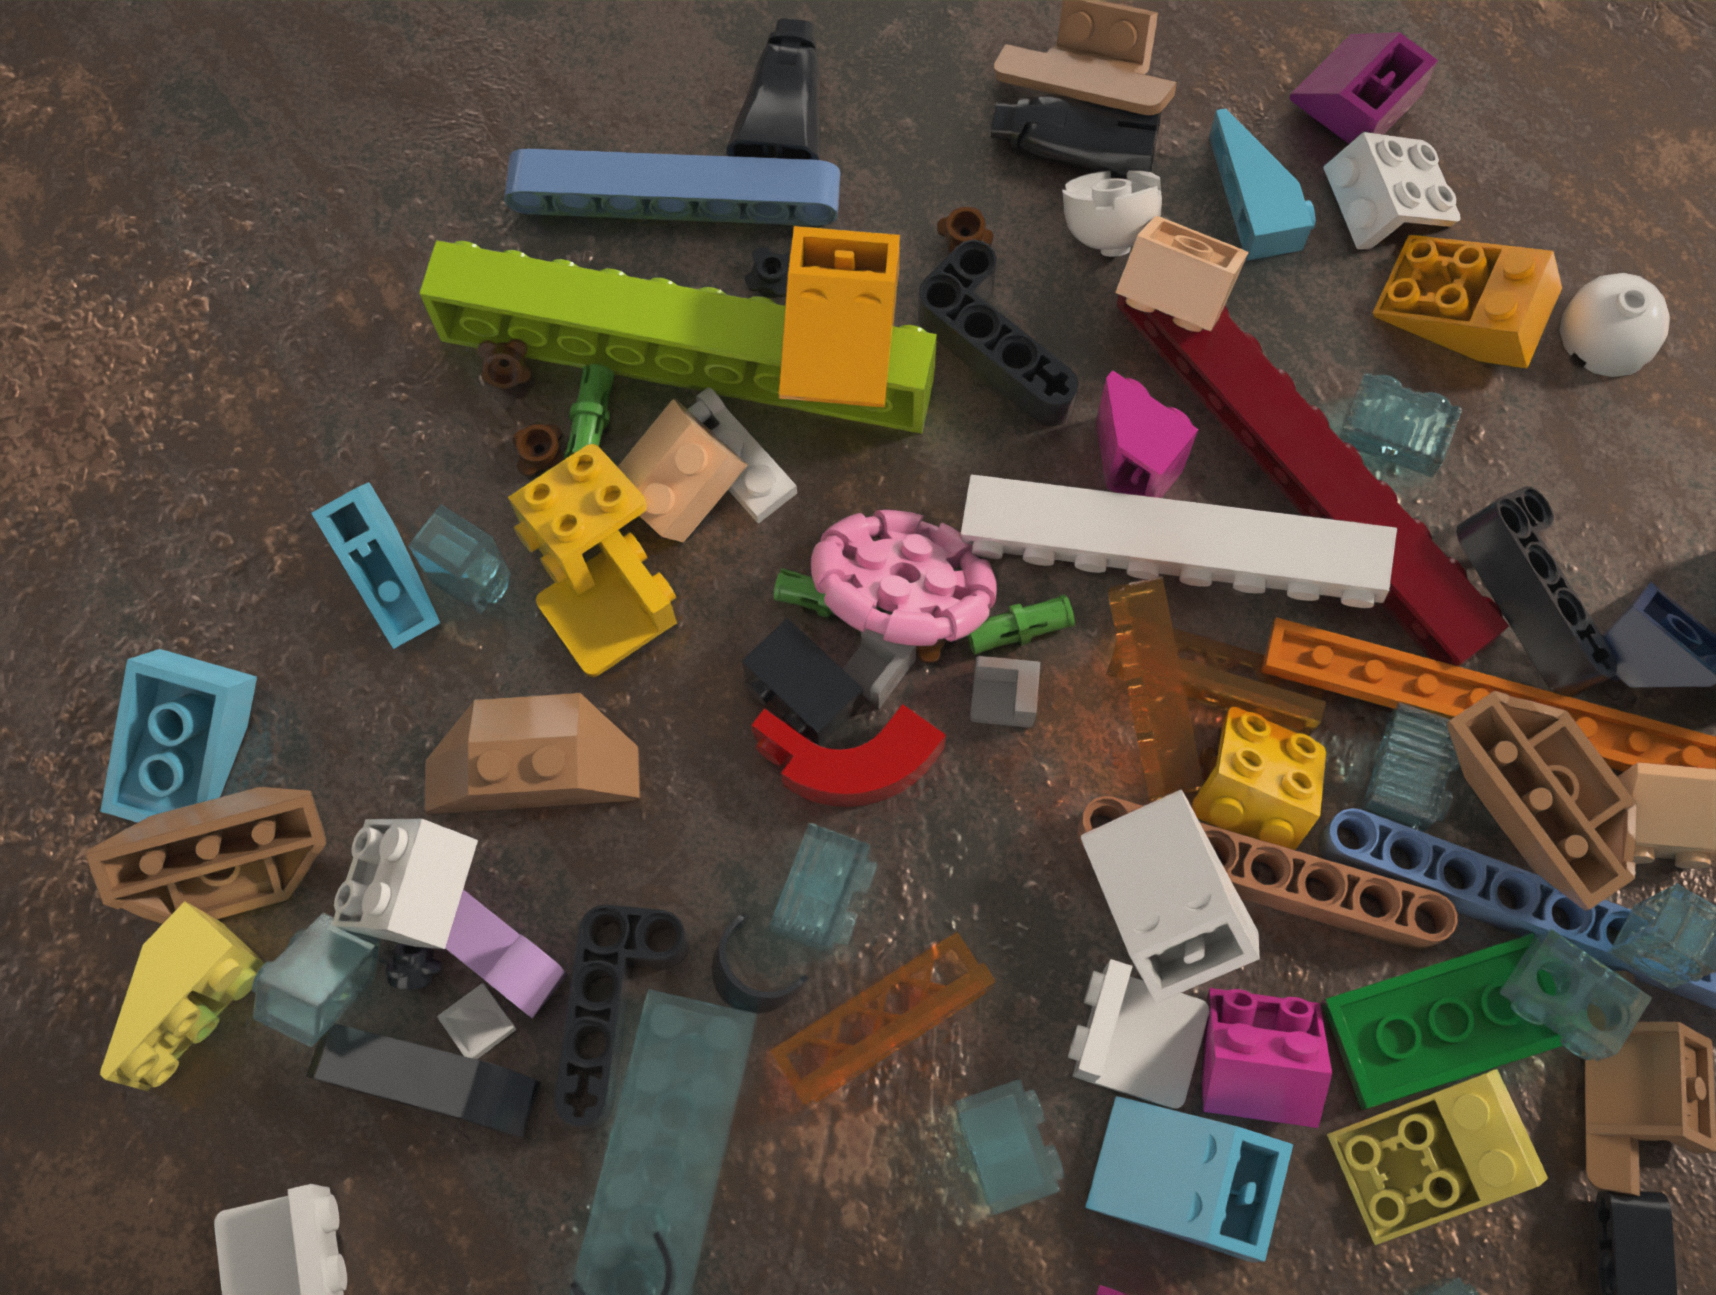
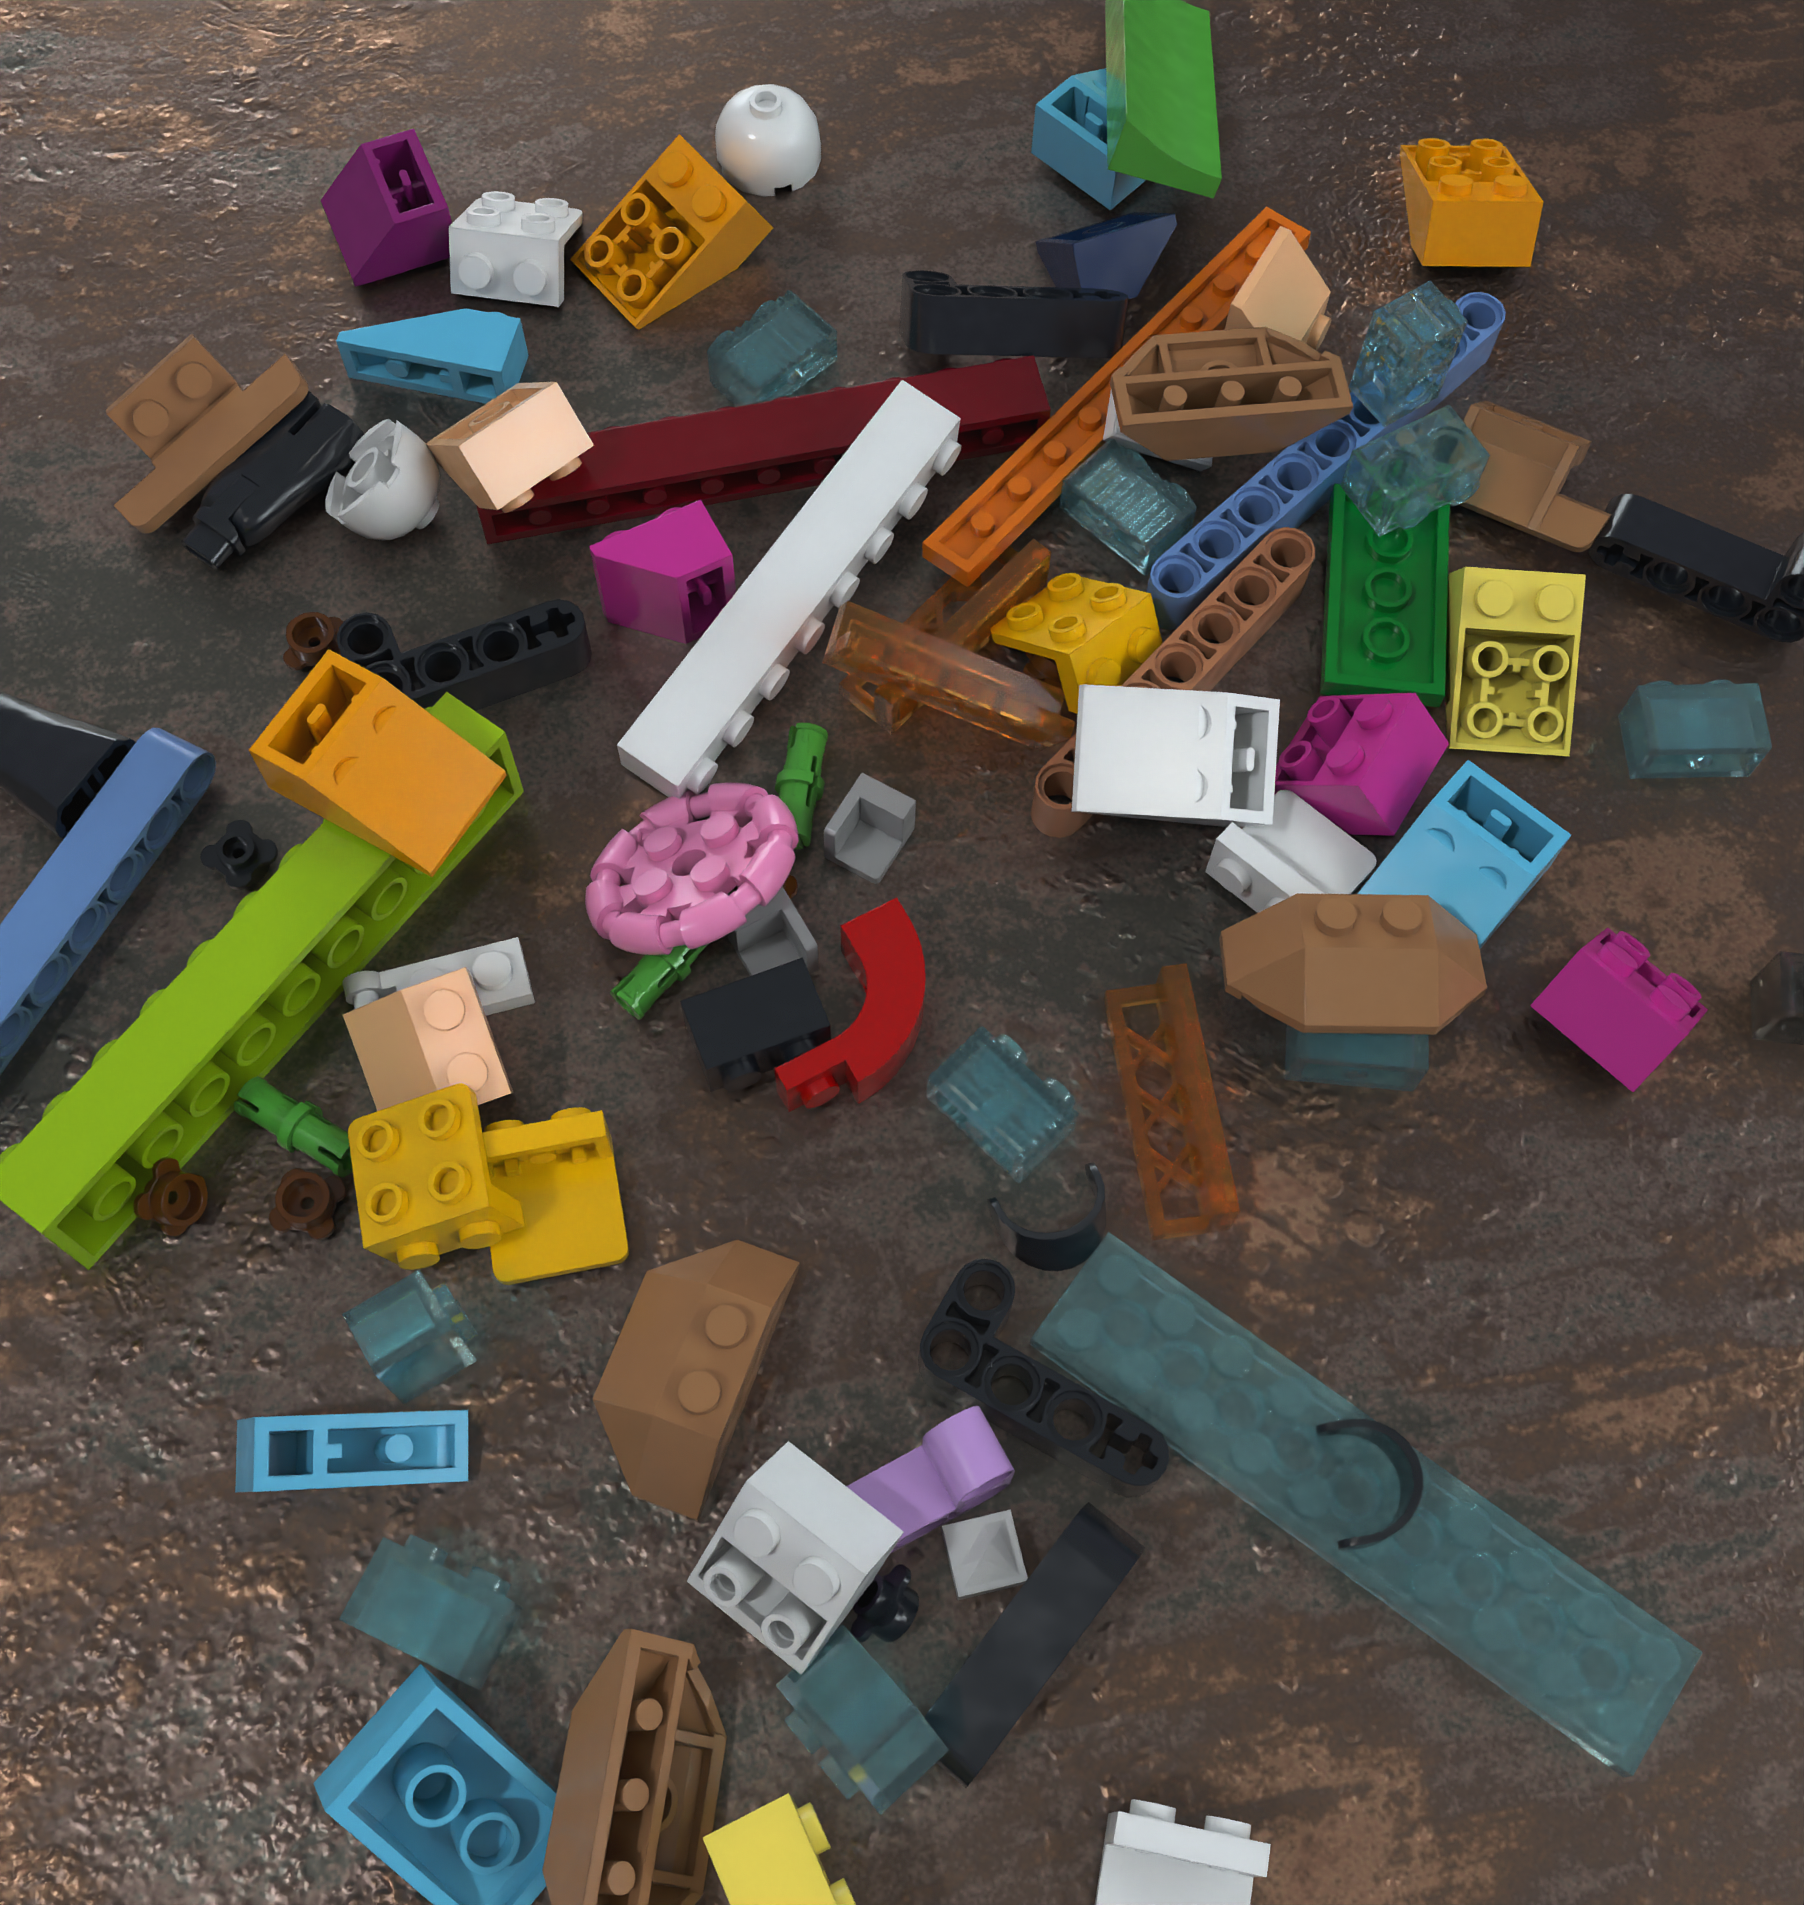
camera: 70 degrees left, 5 degrees down
none -> clear light blue brick [339,1534,523,1690]
none -> medium nougat wedge [1219,893,1487,1035]

